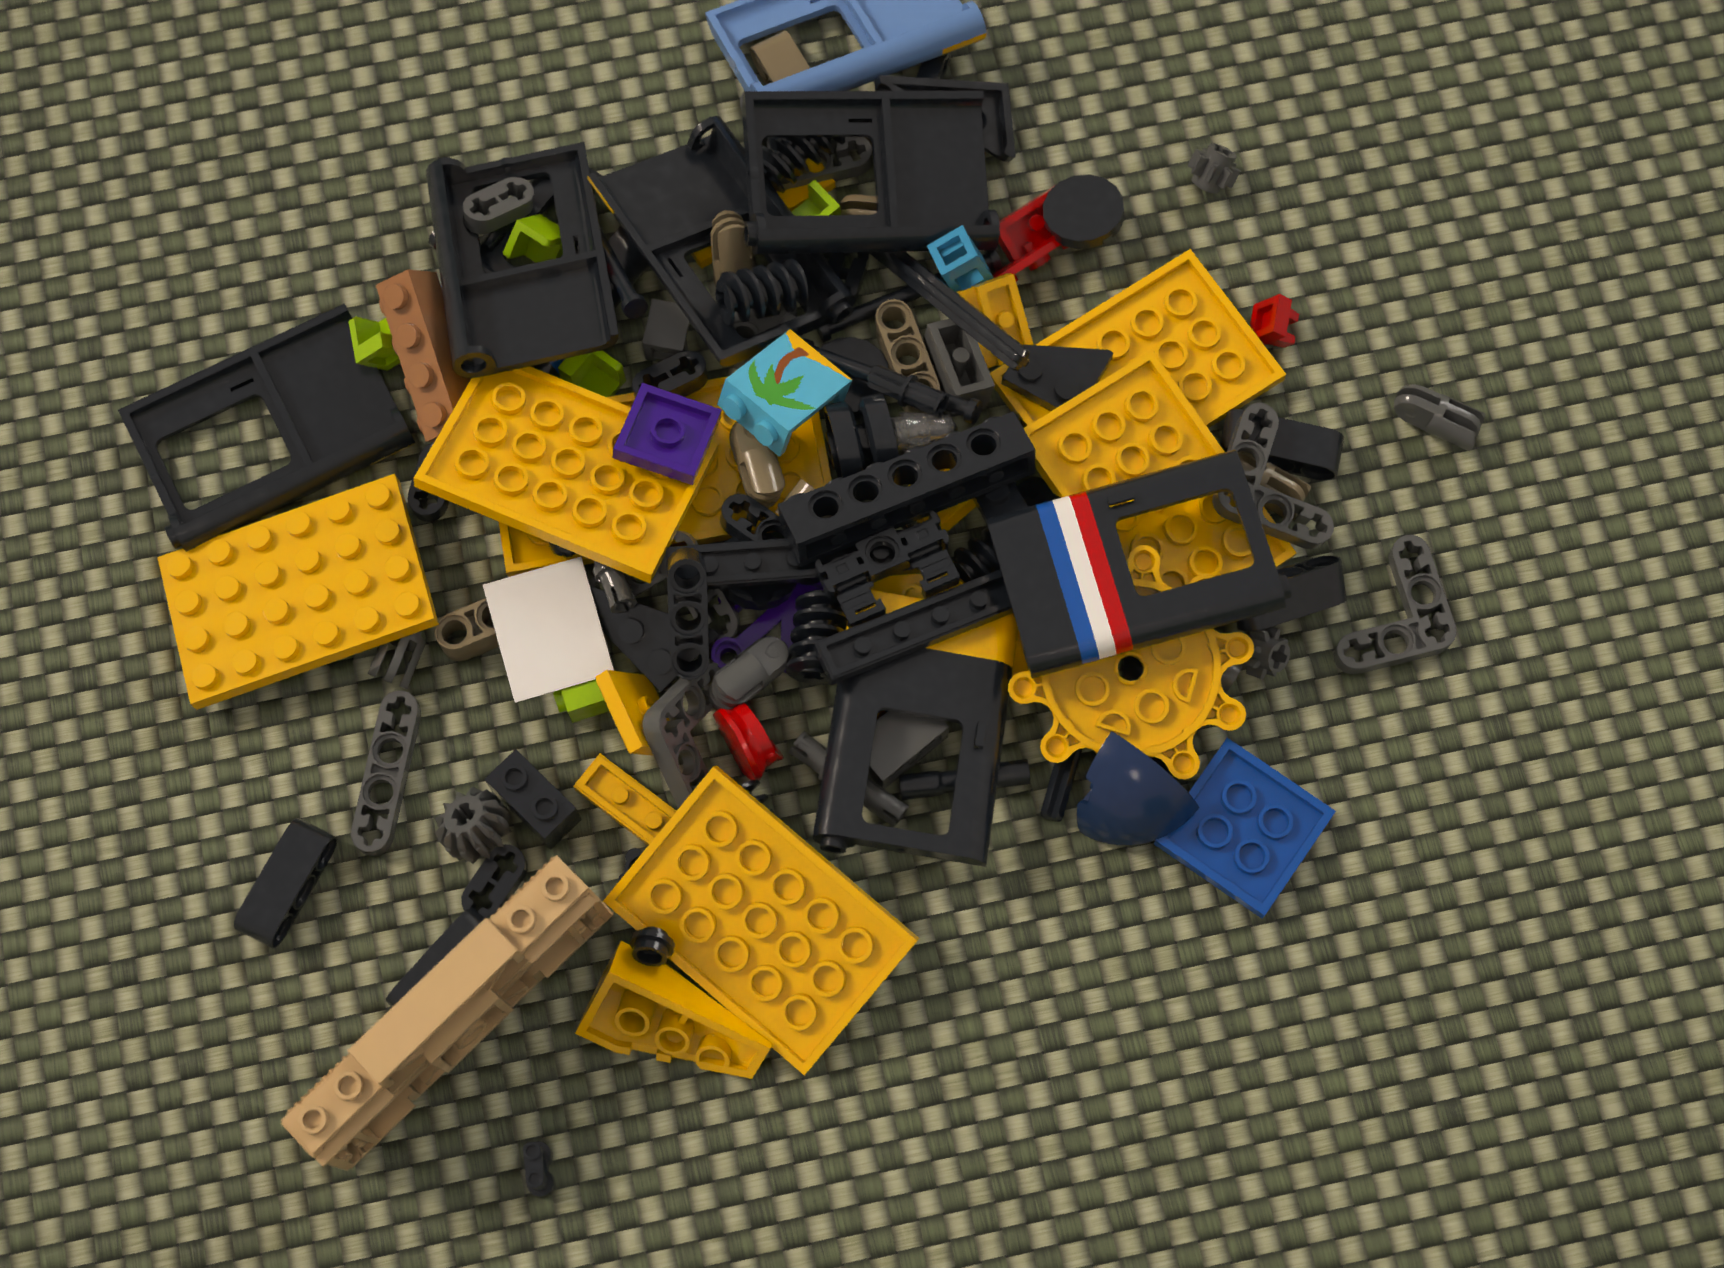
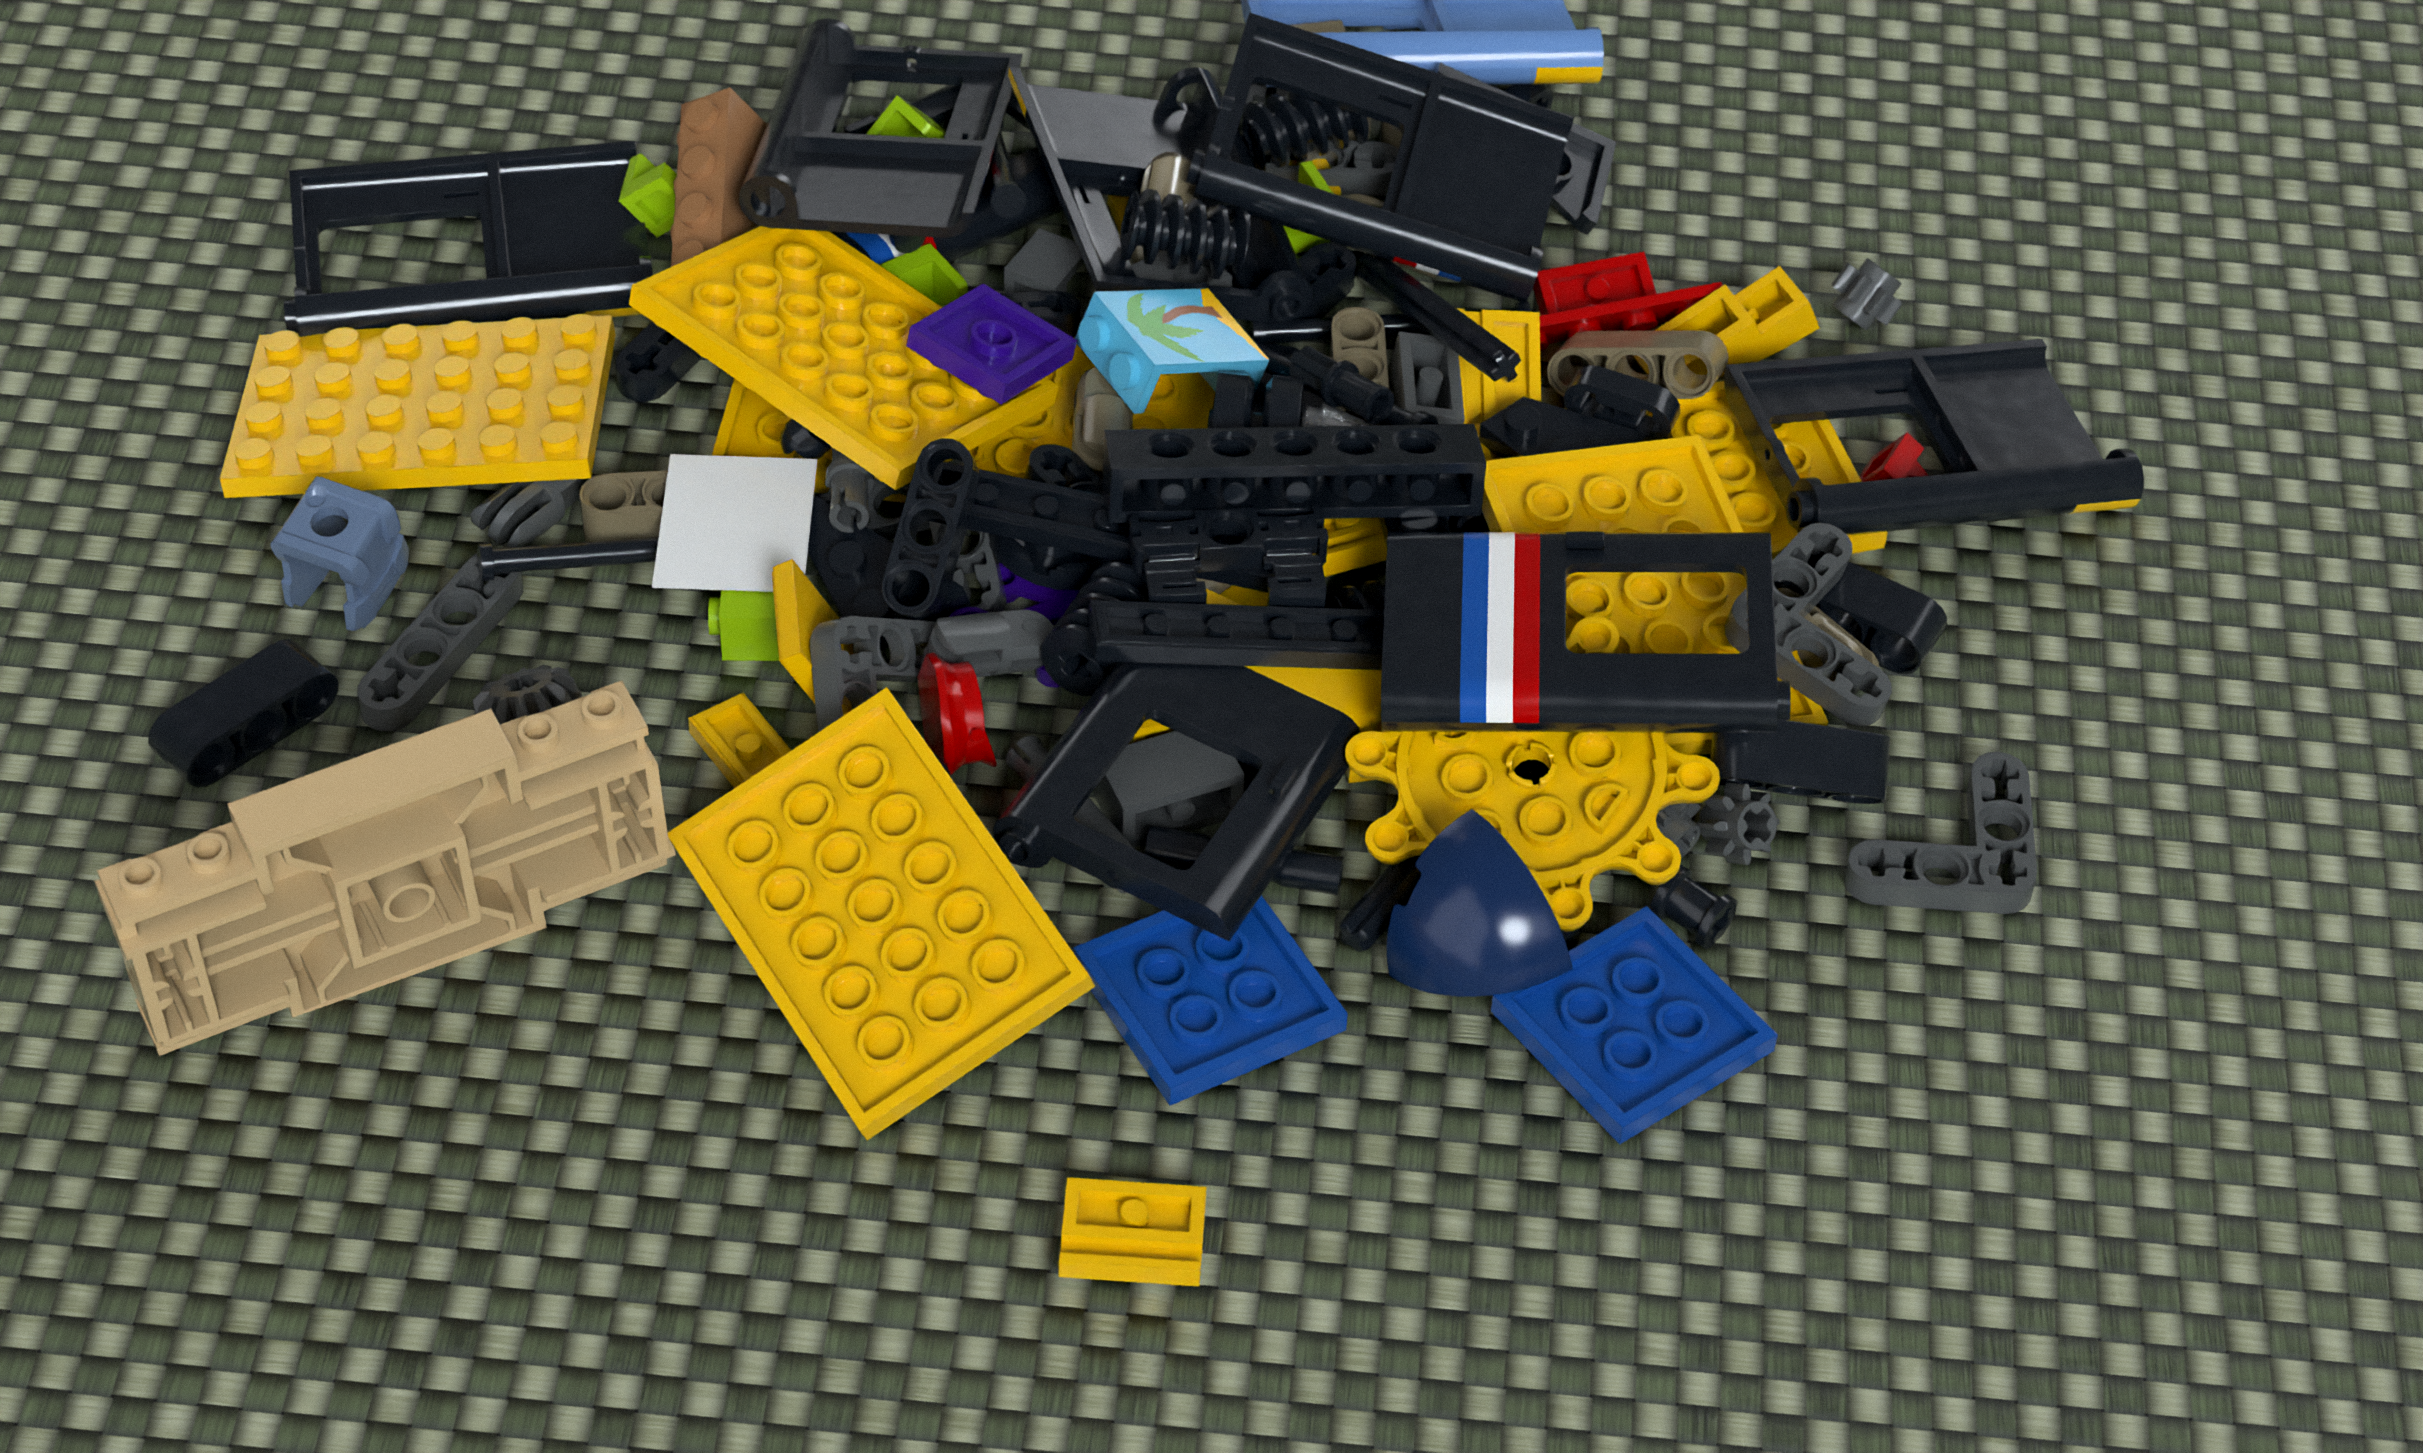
camera: 15 degrees right, 25 degrees down
dark grey beam [463,177,534,234] -> none
black brick [484,749,582,850] -> none
black piece [522,1141,556,1198] -> none
yellow wedge [575,941,772,1079] -> none
black plate [630,927,675,966] -> none
dark azure brick [927,225,993,292] -> none
black tile [1043,174,1125,249] -> none
dark grey arm [1393,384,1486,451] -> none
none -> sand blue piece [270,476,409,631]
none -> black bar [477,537,659,581]
none -> yellow plate [1059,1177,1207,1287]
none -> blue plate [1073,895,1348,1106]
none -> dark tan beam [1547,330,1729,399]
none -> black beam [1563,365,1681,441]
none -> yellow slope [1631,266,1820,377]
none -> black bush [1650,865,1738,949]
none -> black piece [1724,339,2144,535]

